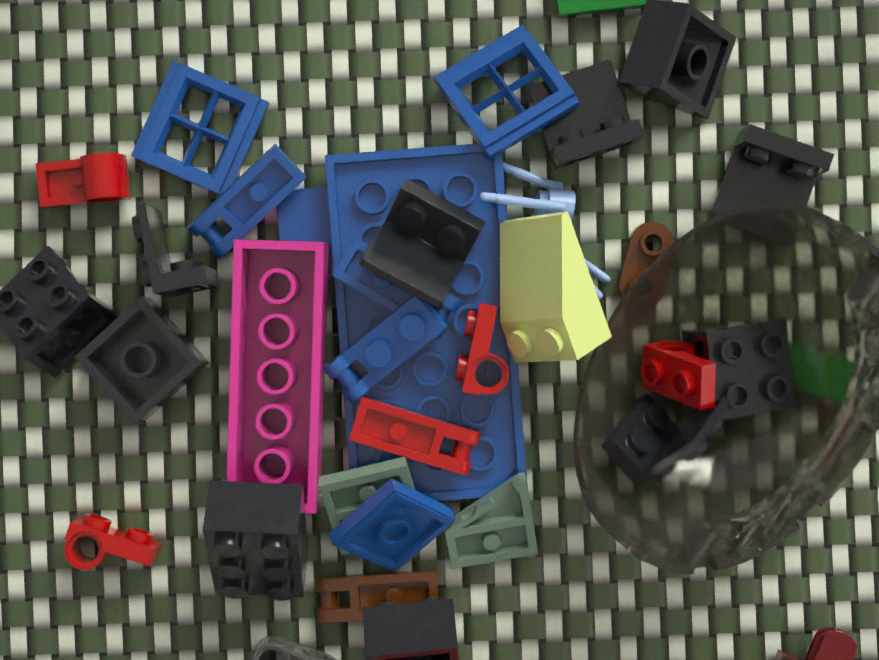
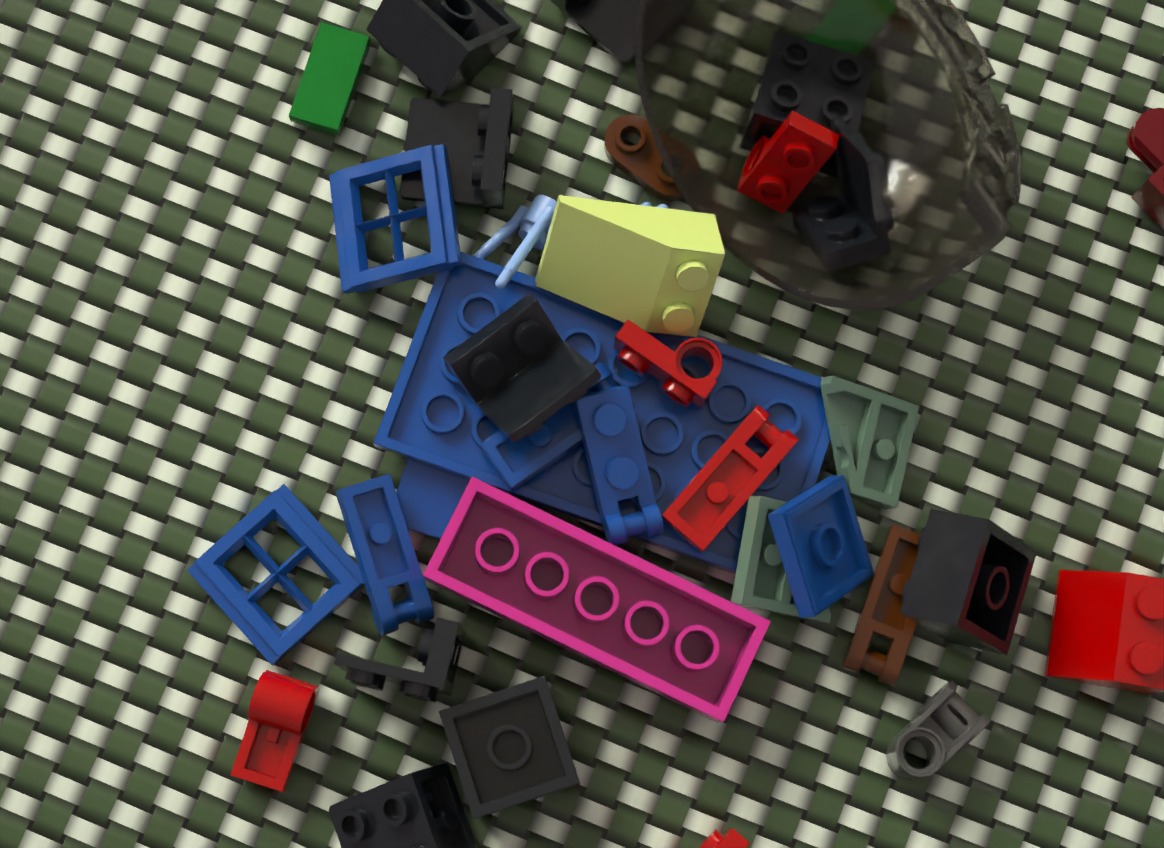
camera: 70 degrees left, 10 degrees down
black brick [203,480,308,601] -> none

